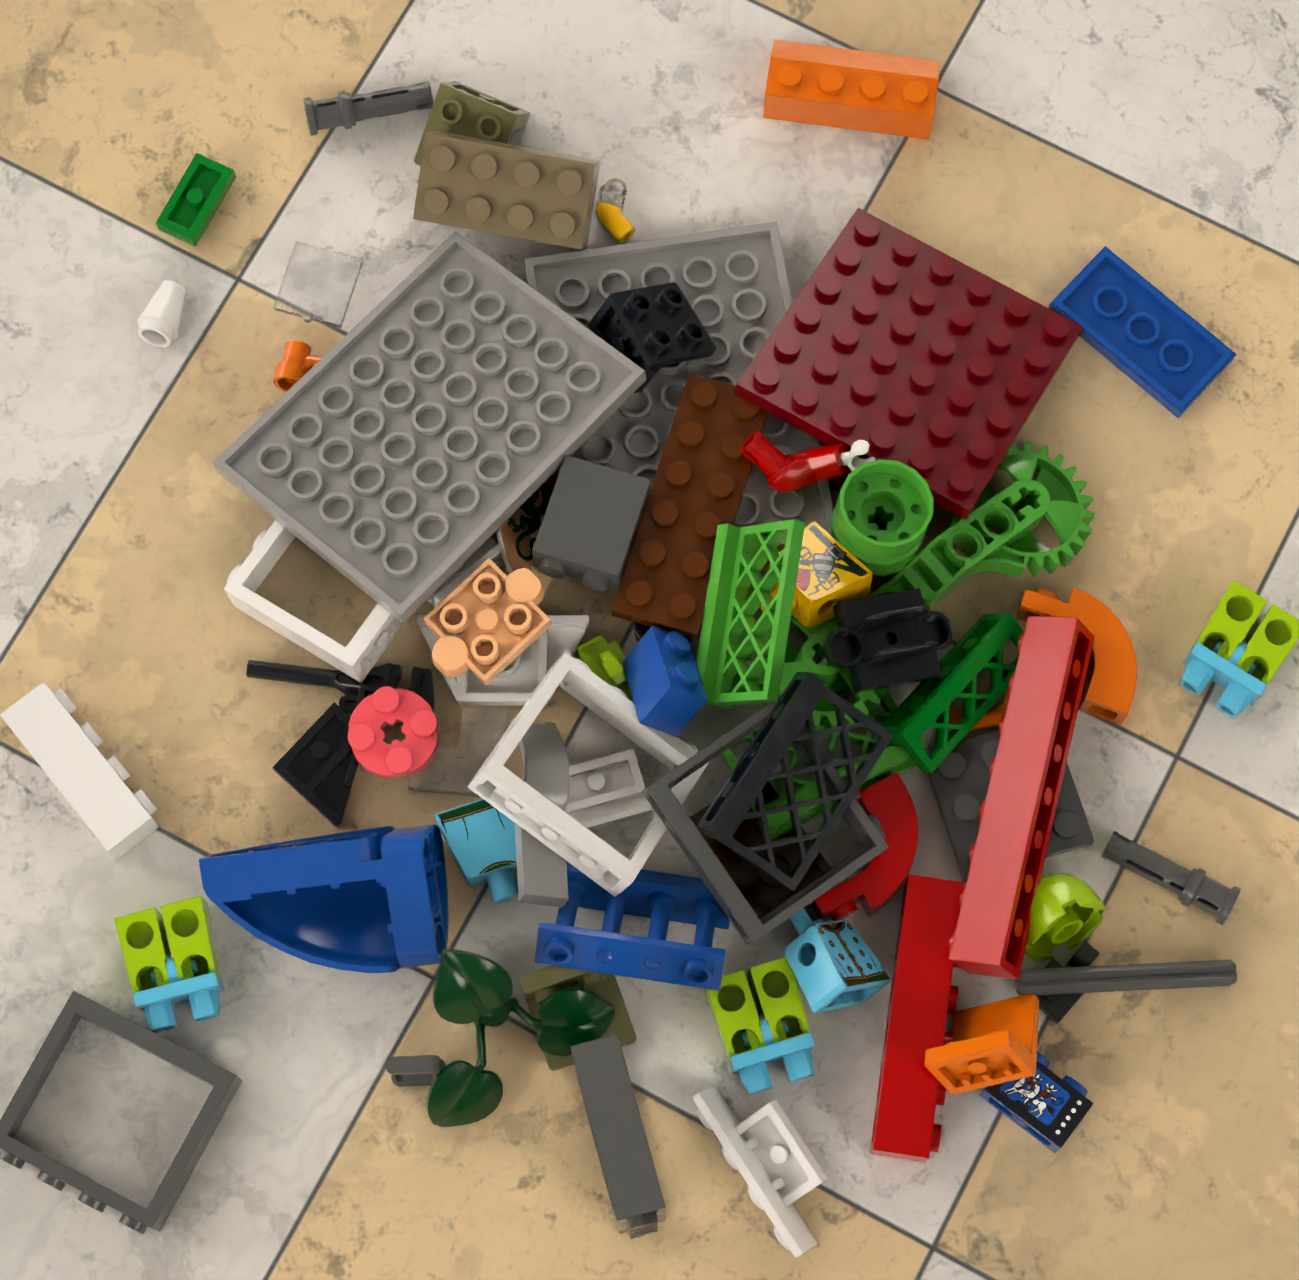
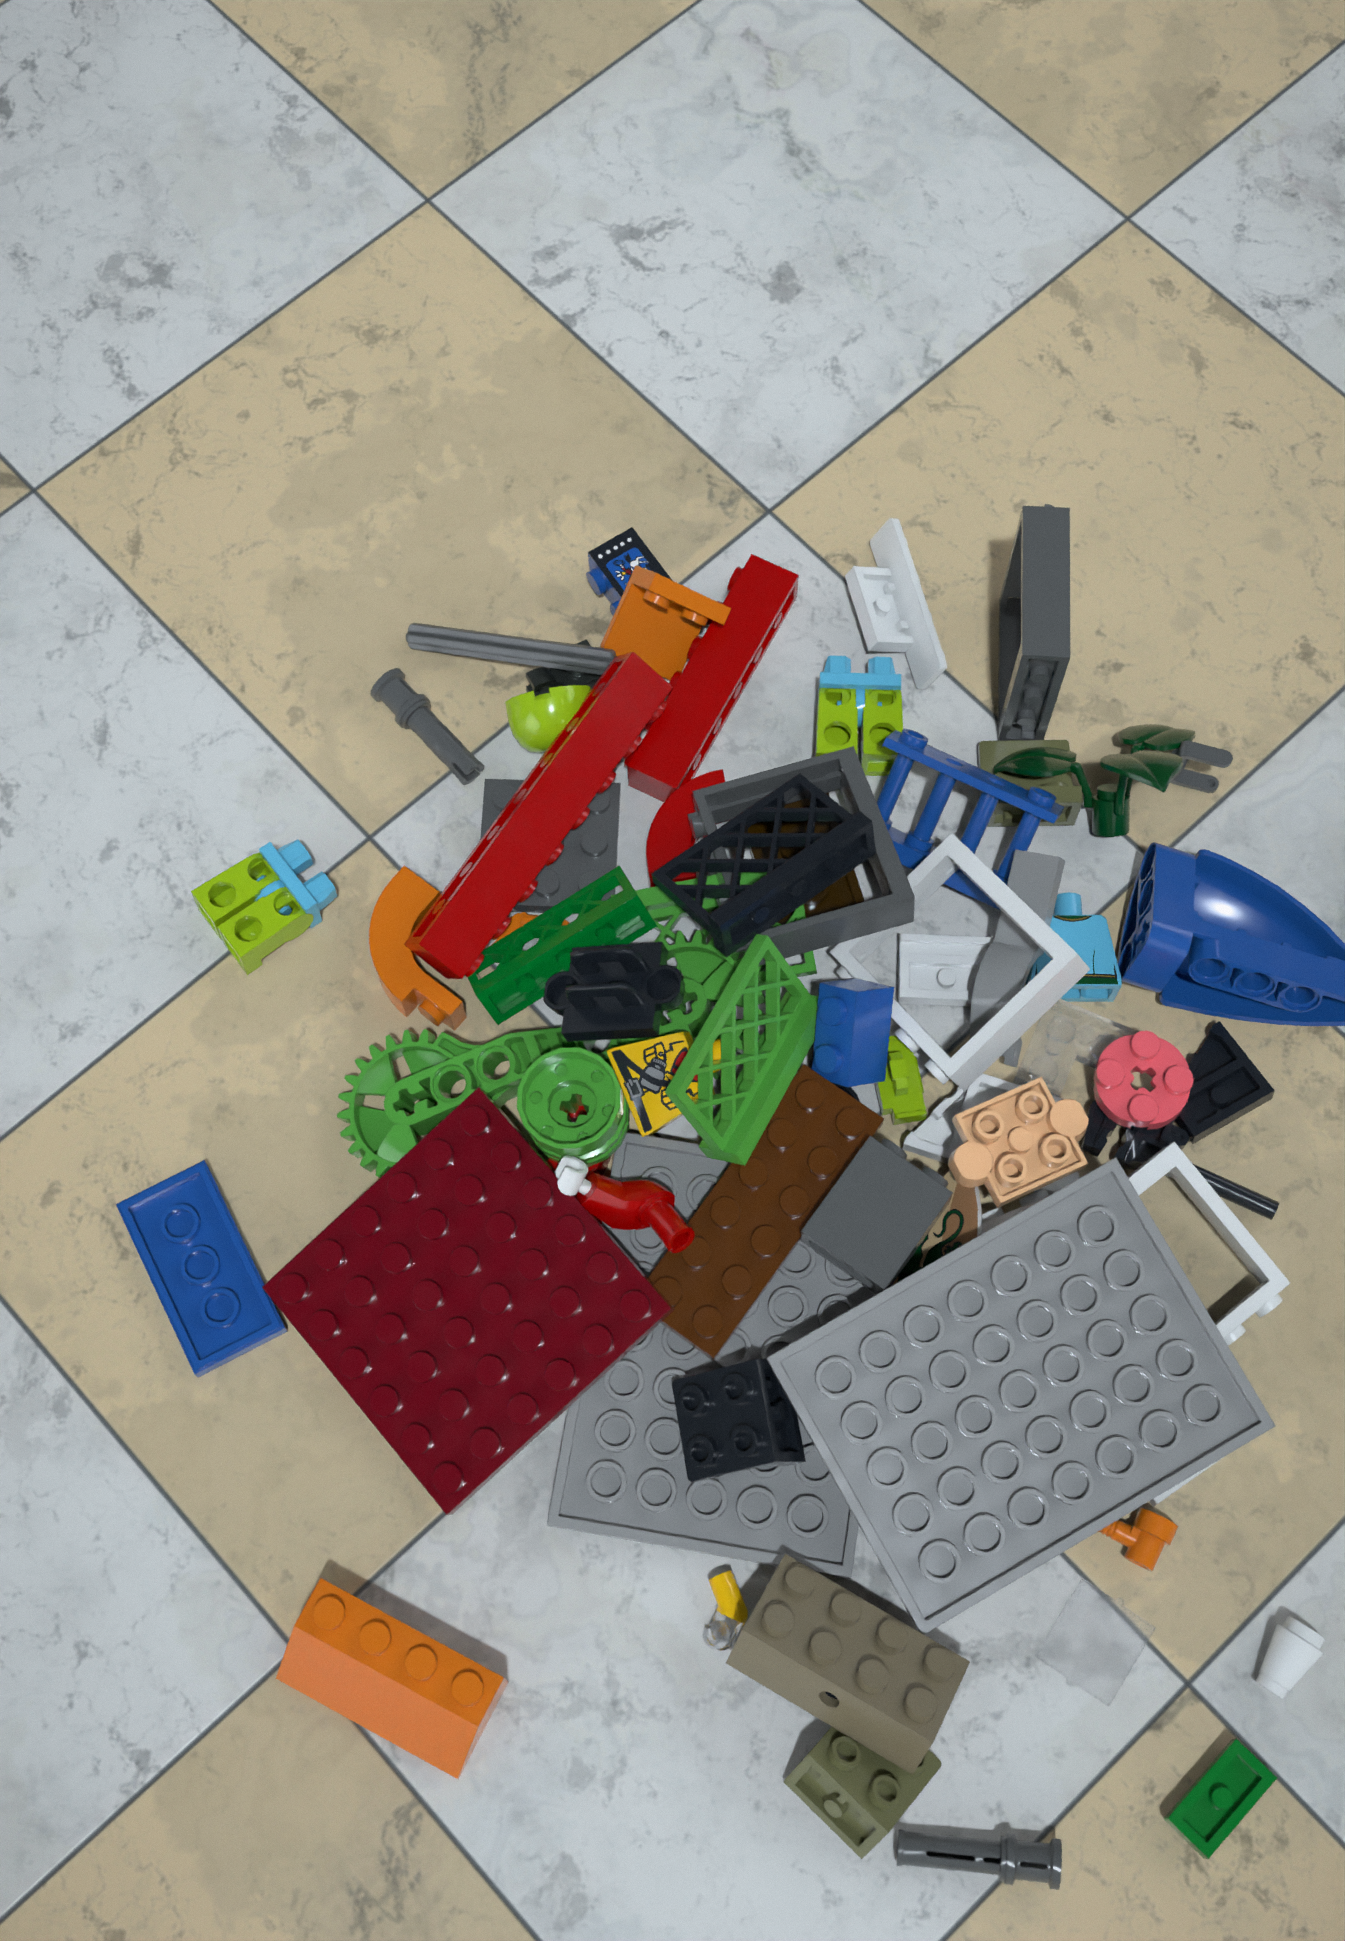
camera: 160 degrees left, 5 degrees down
medium azure torso [785,904,892,1013] -> none

